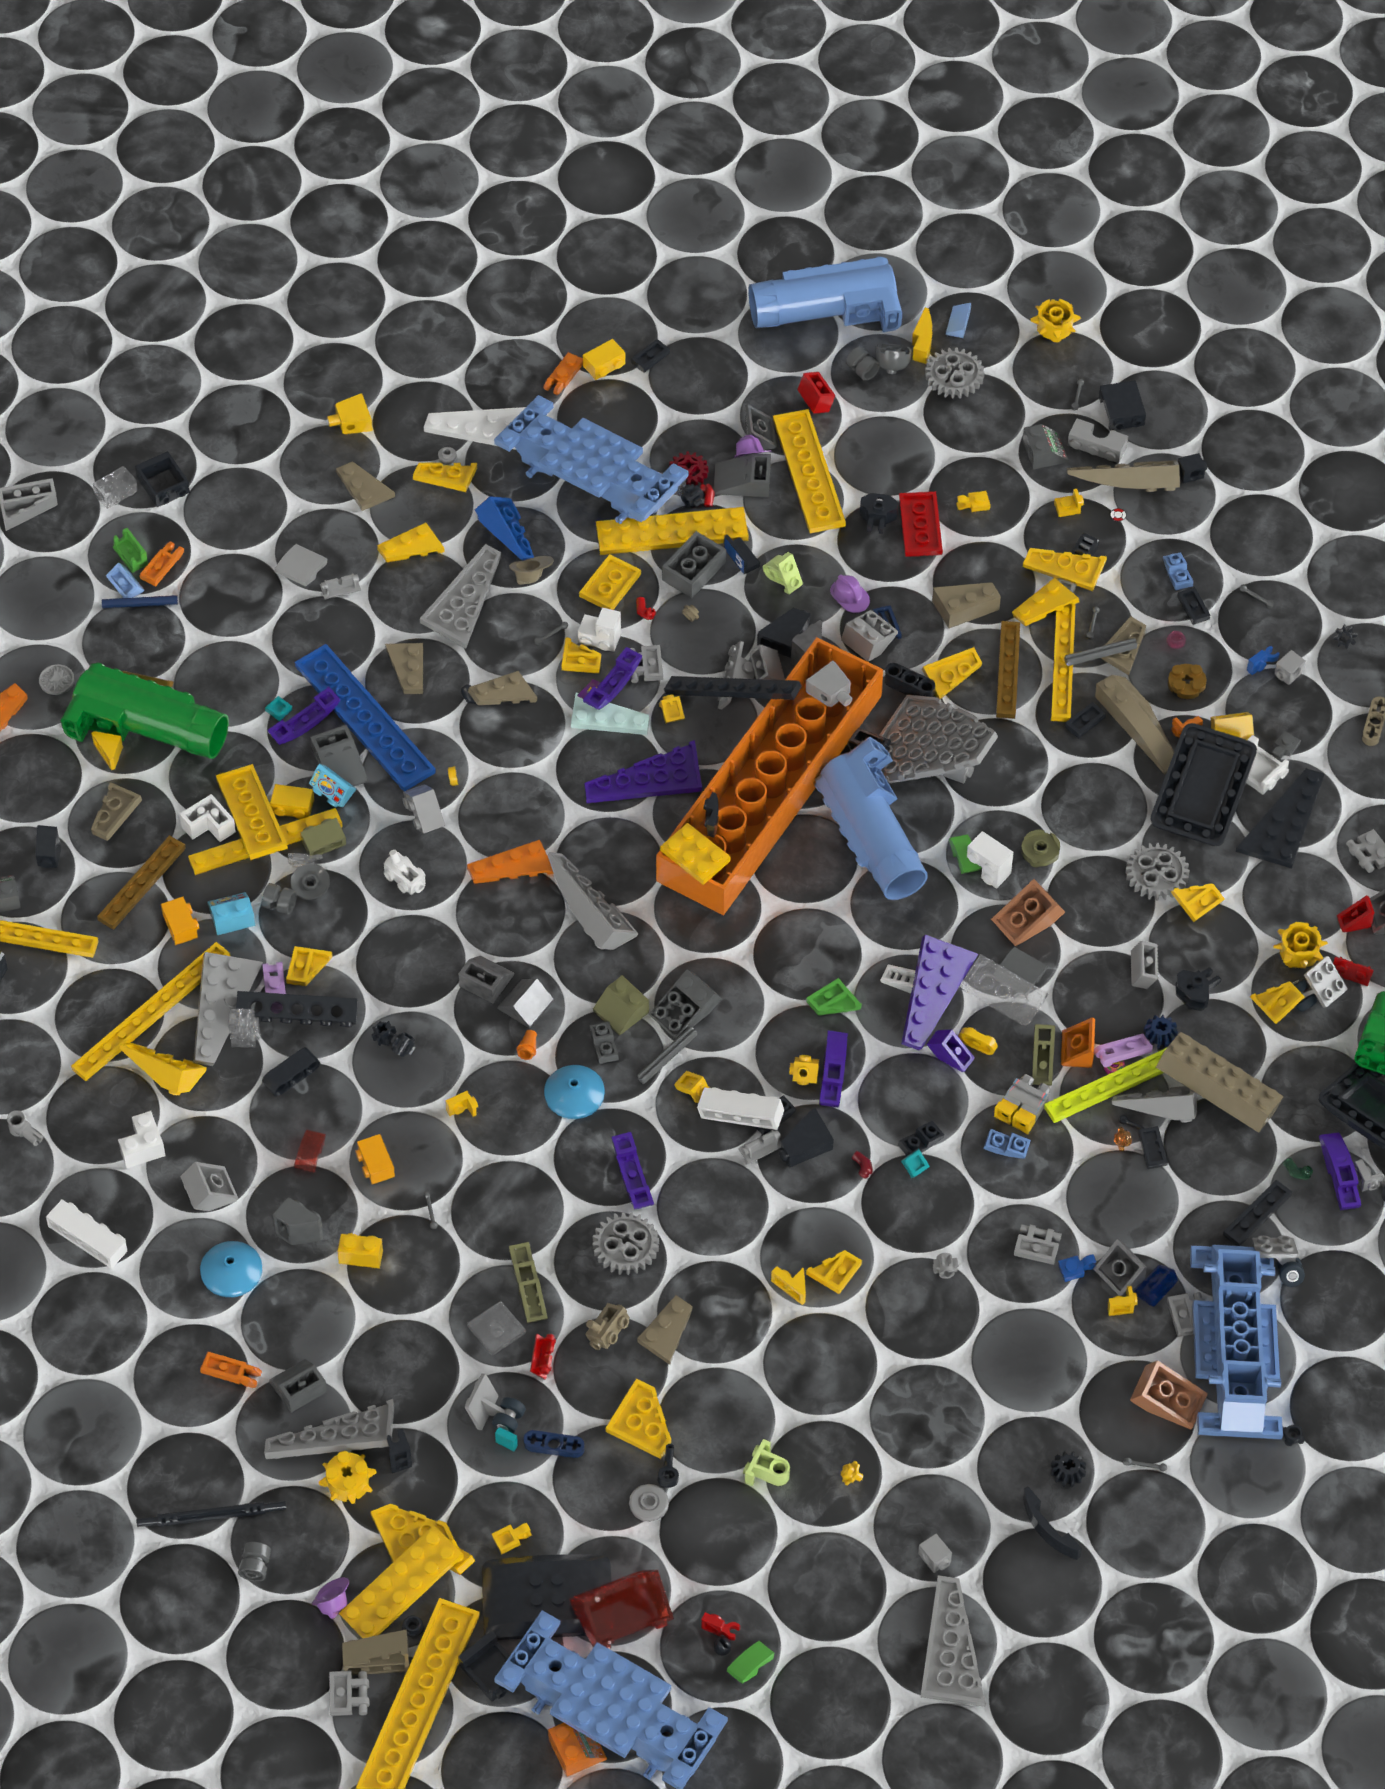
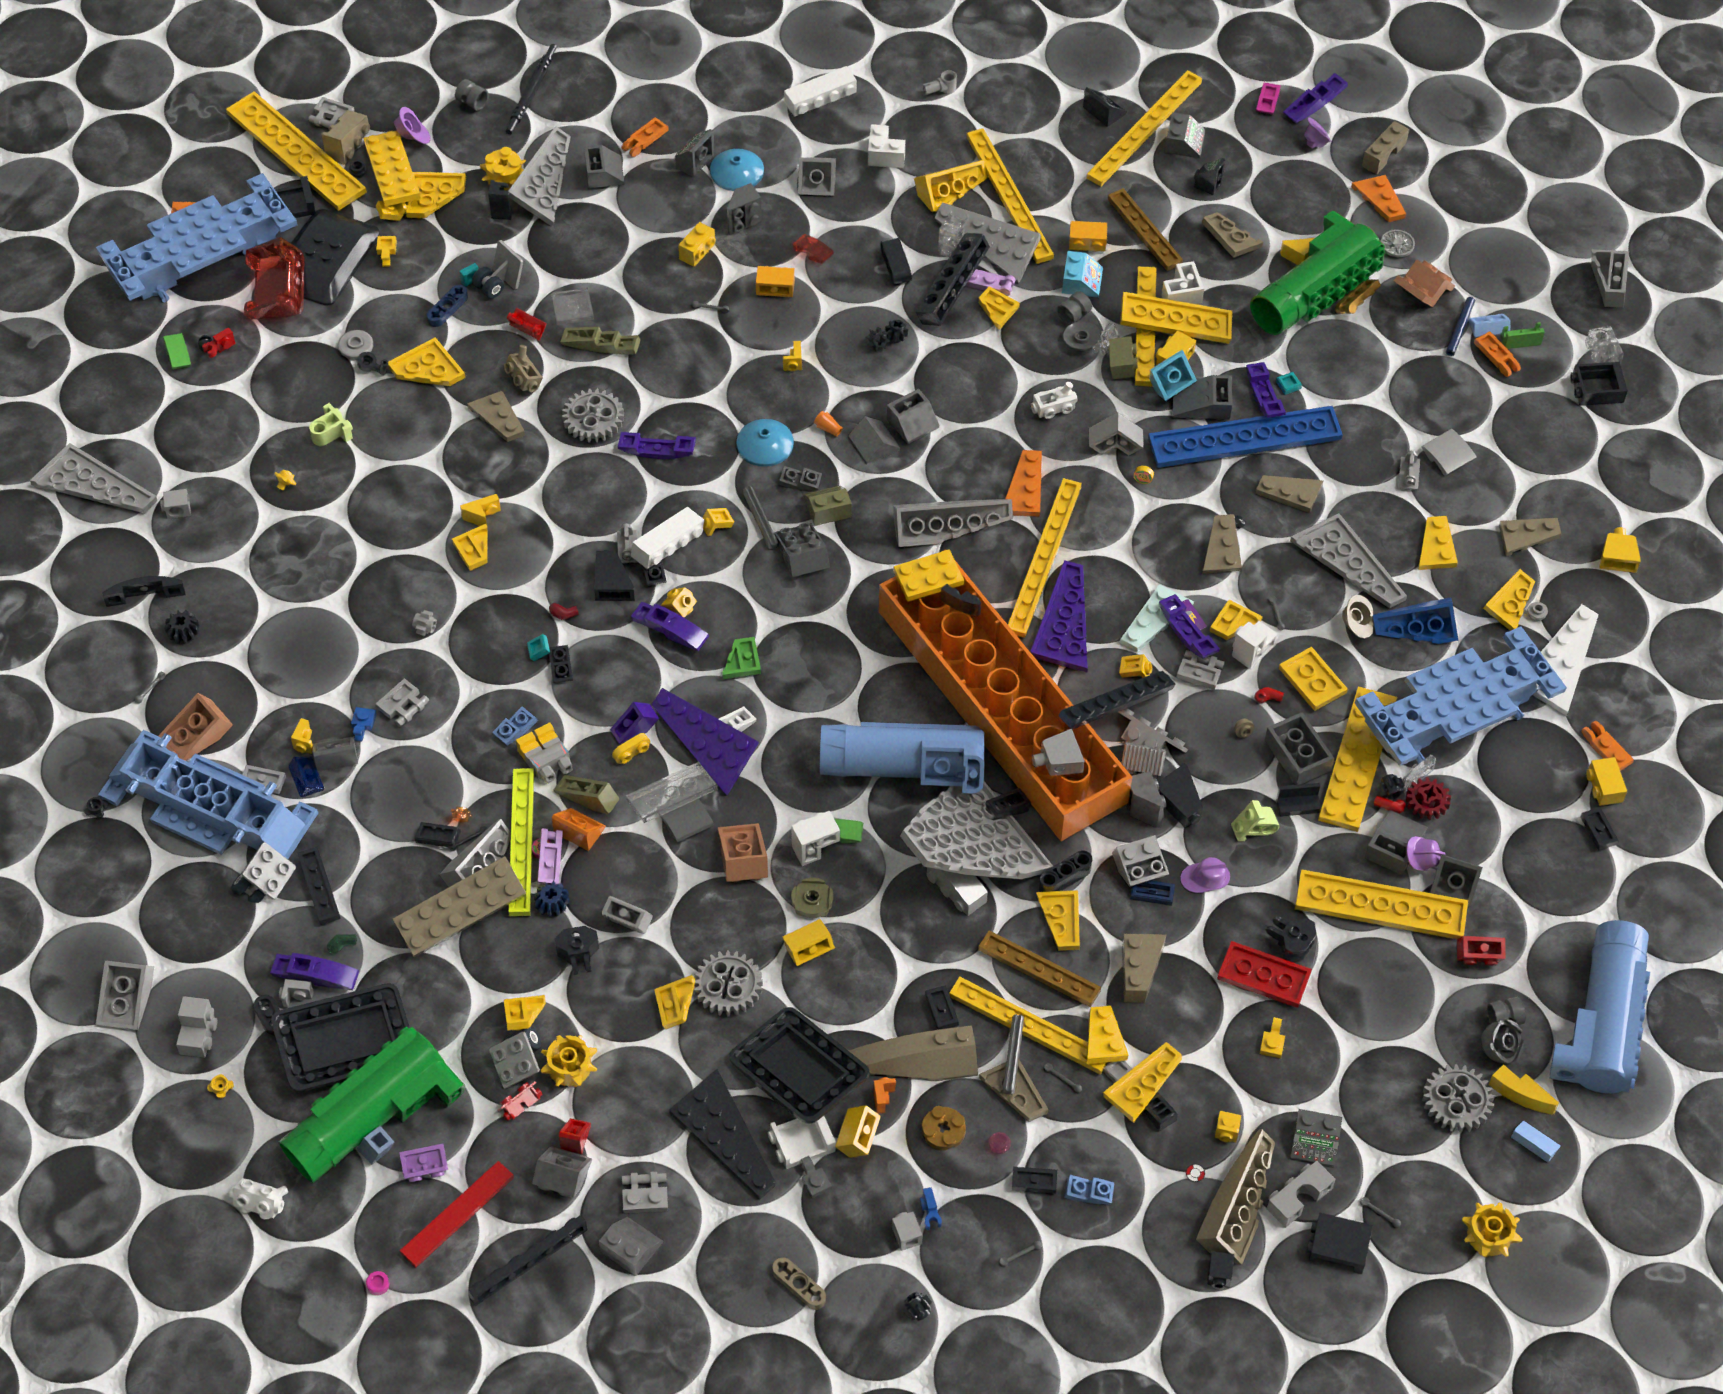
camera: 115 degrees right, 0 degrees up
none -> dark grey slope [675,129,714,177]
none -> yellow brick [783,919,835,966]
none -> yellow plate [1008,478,1082,638]
none -> nougat bracket [1394,259,1455,307]

